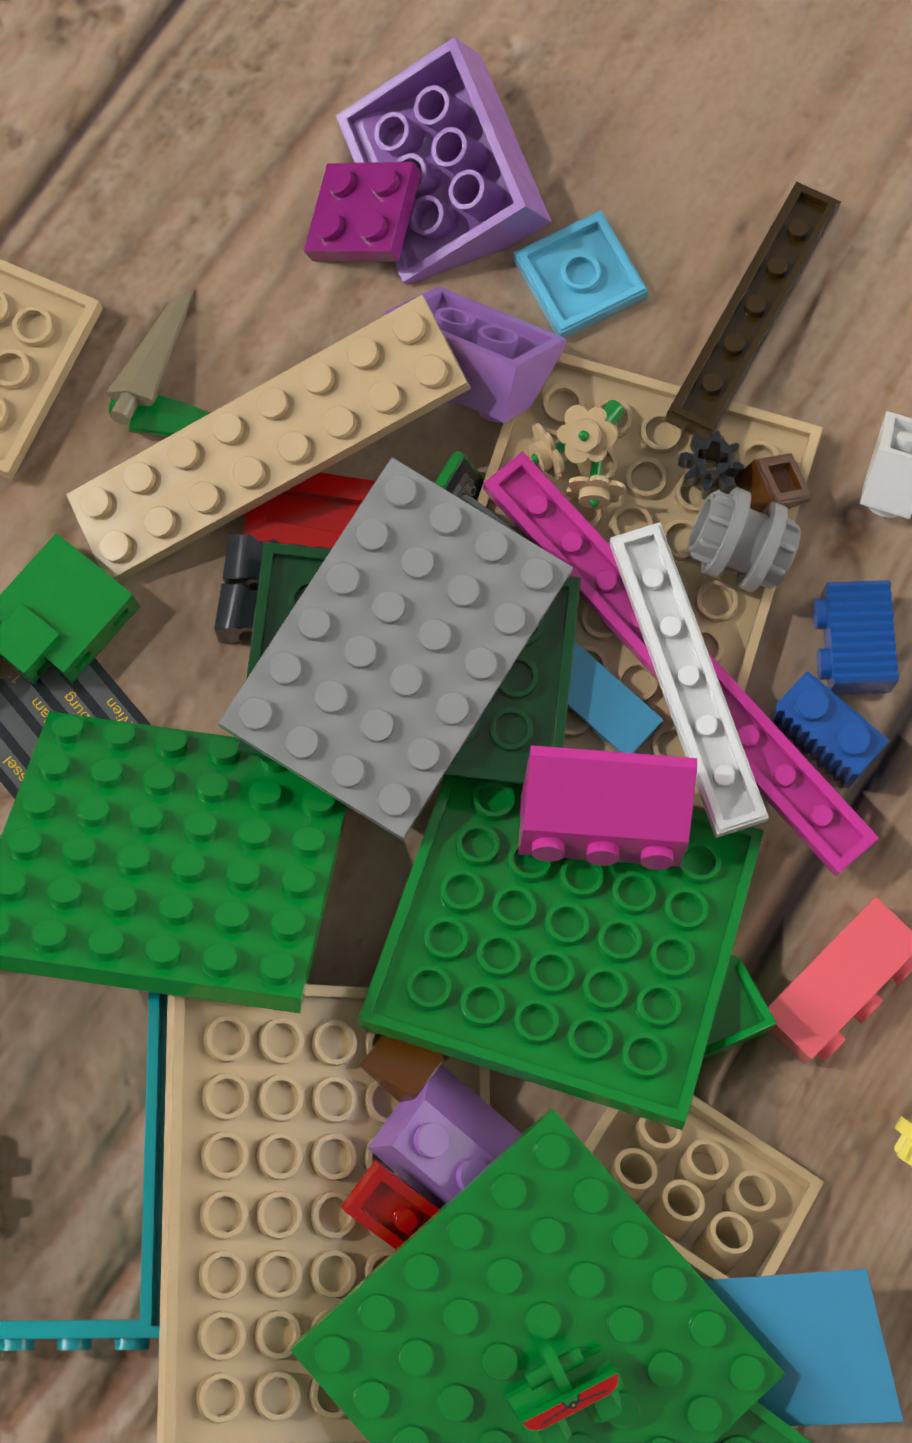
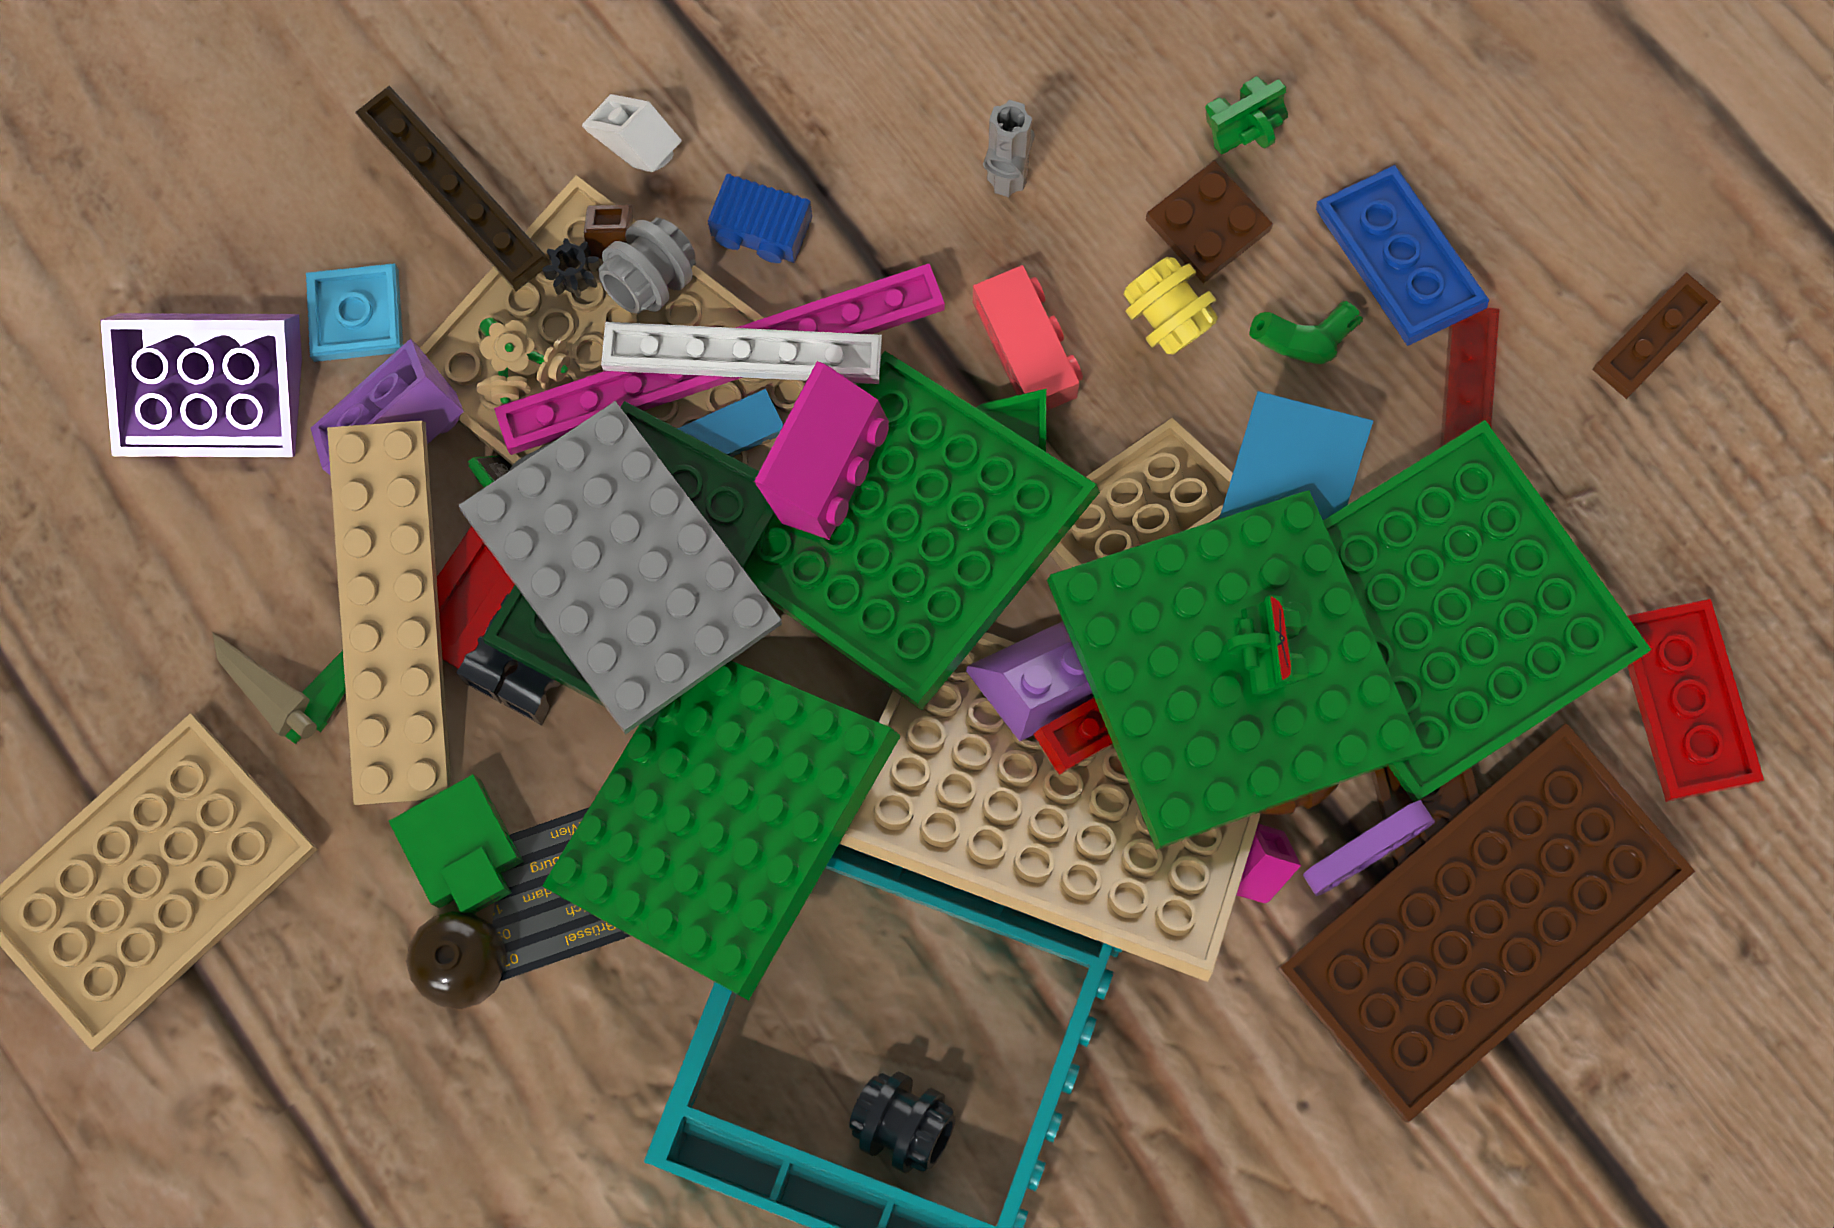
camera: 70 degrees left, 0 degrees up
magenta plate [304,162,421,261] -> none
reddish brown slope [359,1035,446,1102] -> none
blue brick [770,671,890,788] -> none

